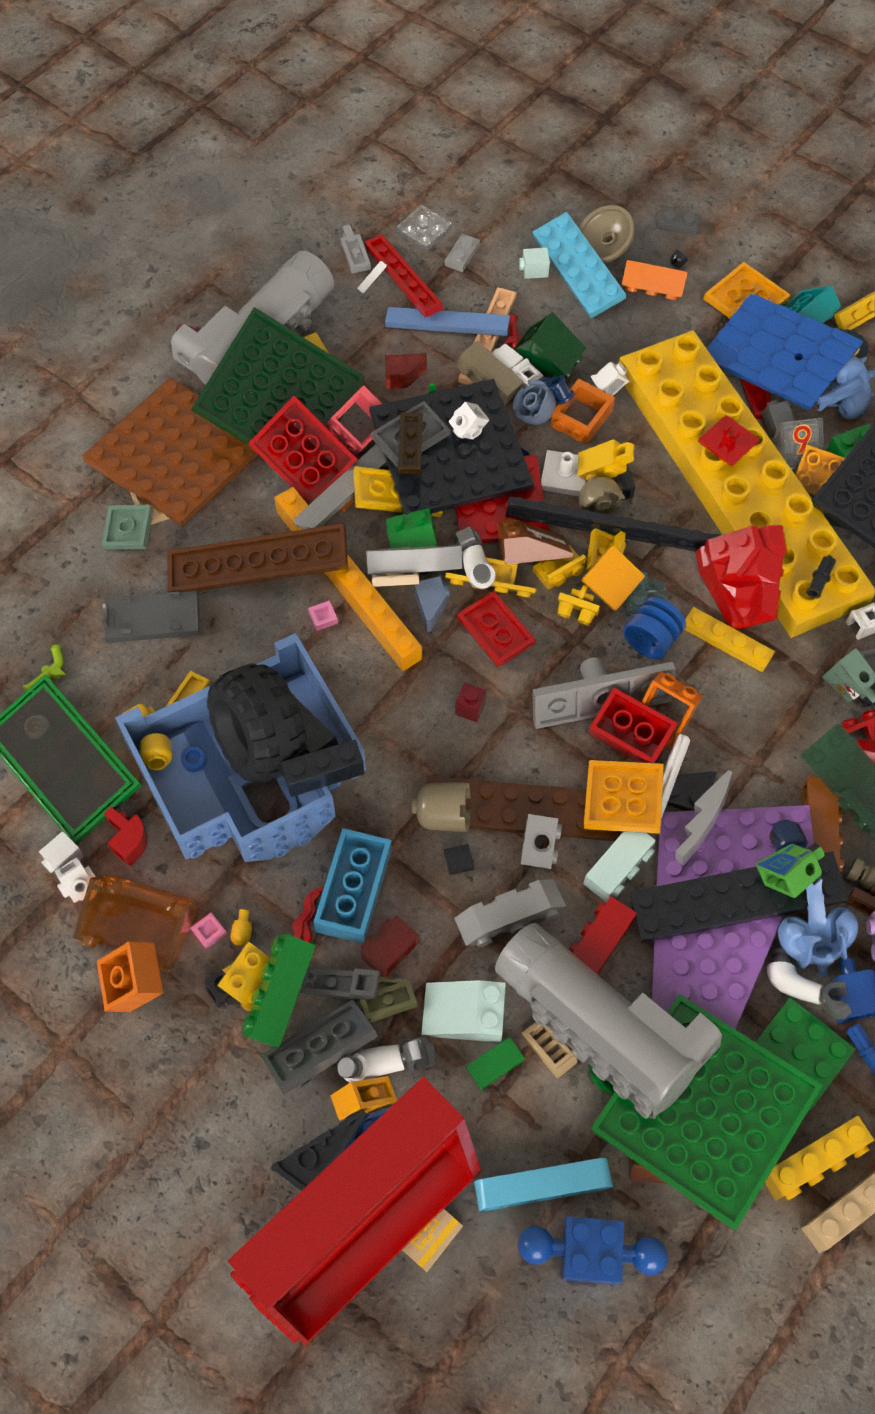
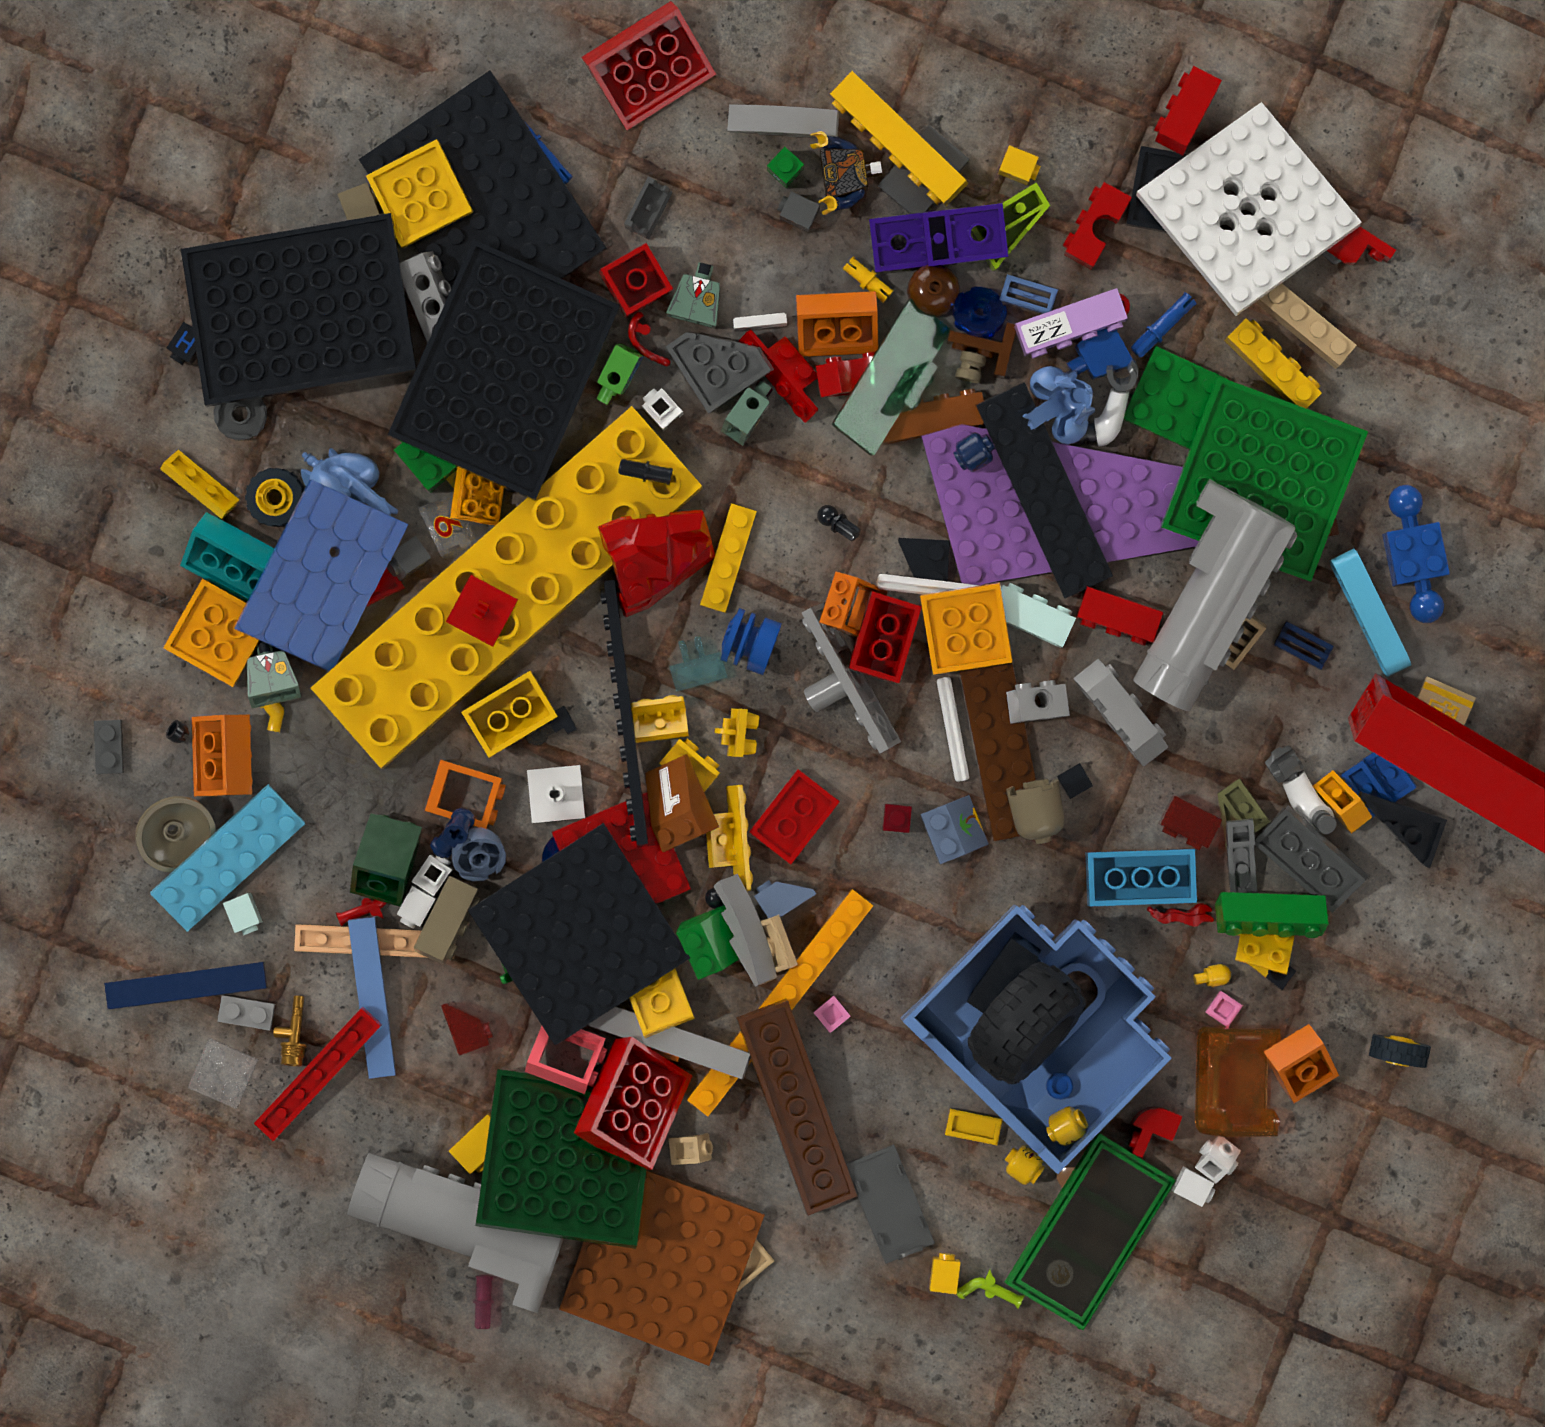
camera: 105 degrees left, 25 degrees up
sand green plate [101,505,154,550] -> none
black brick [281,739,365,797] -> none
light grey hinge [340,225,371,274] -> none
white sticker [357,261,387,293] -> none
dark grey tile [371,401,451,467] -> none
dark brown plate [398,412,423,474] -> none
light aqua slope [421,980,506,1043] -> none
white brick [448,402,489,439] -> none
piece [454,527,496,589] -> none
green tile [466,1037,525,1091] -> none
yellow brick [578,439,634,482] -> none
dark tan cylinder [579,476,625,514] -> none
light orange tile [581,545,645,611] -> none
white window [591,362,629,396] -> none
light grey slope [675,770,732,866] -> none
bright green torso [756,843,824,898] -> none
none -> dark blue tile [104,962,267,1009]
none -> sand green torso [247,642,301,708]
none -> yellow arm [260,702,284,733]
none -> pearl gold piece [273,996,307,1067]
none -> yellow slope [461,670,558,758]
none -> tan bracket [669,1133,713,1165]
none -> black axle [817,505,860,541]
none -> sand blue slope [920,795,988,864]
none -> yellow brick [929,1253,961,1294]
none -> white axle [937,677,969,782]
none -> dark blue tile [1274,621,1334,670]
none -> black wheel [1369,1034,1431,1068]

